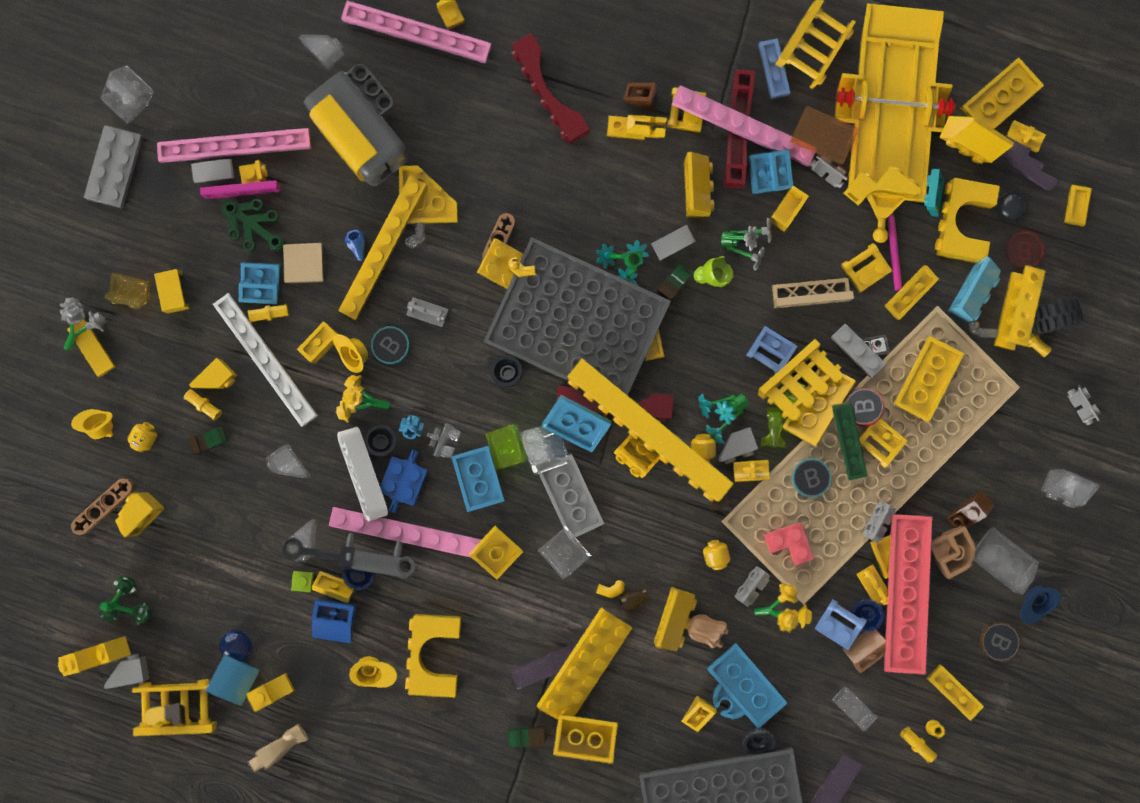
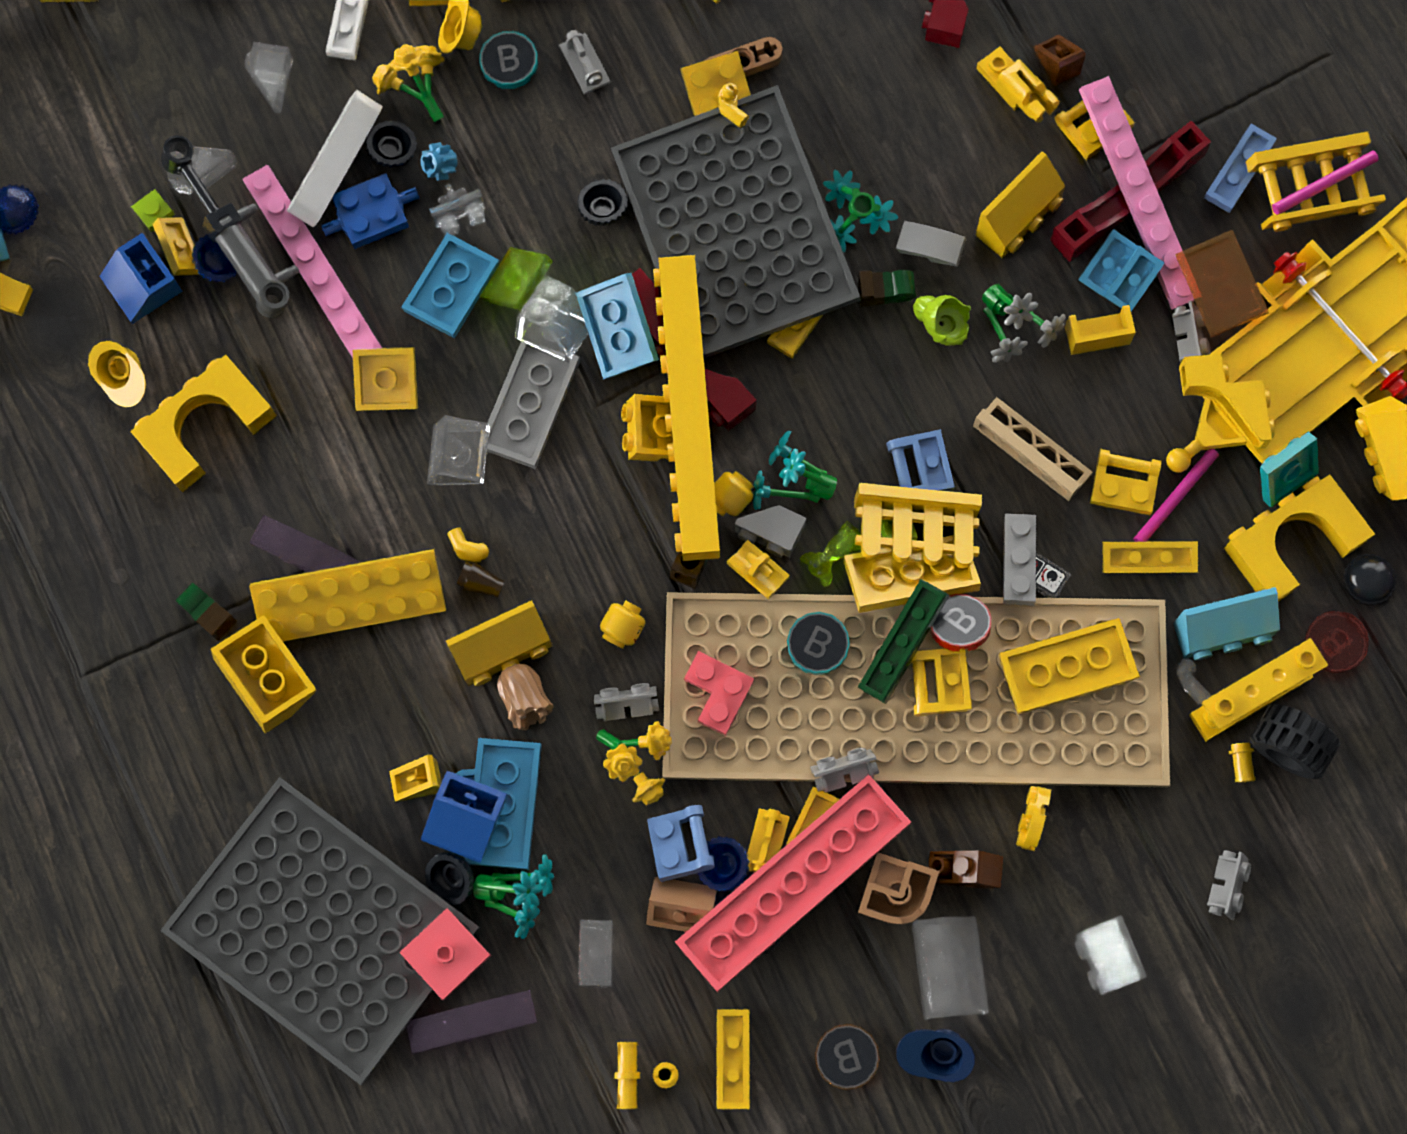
camera: 50 degrees right, 10 degrees down
none -> coral plate [399,908,491,1001]
none -> blue slope [421,771,507,863]
none -> plant [473,855,554,939]
none -> yellow plate [1016,786,1051,851]
none -> dark pink bar [1272,150,1379,215]

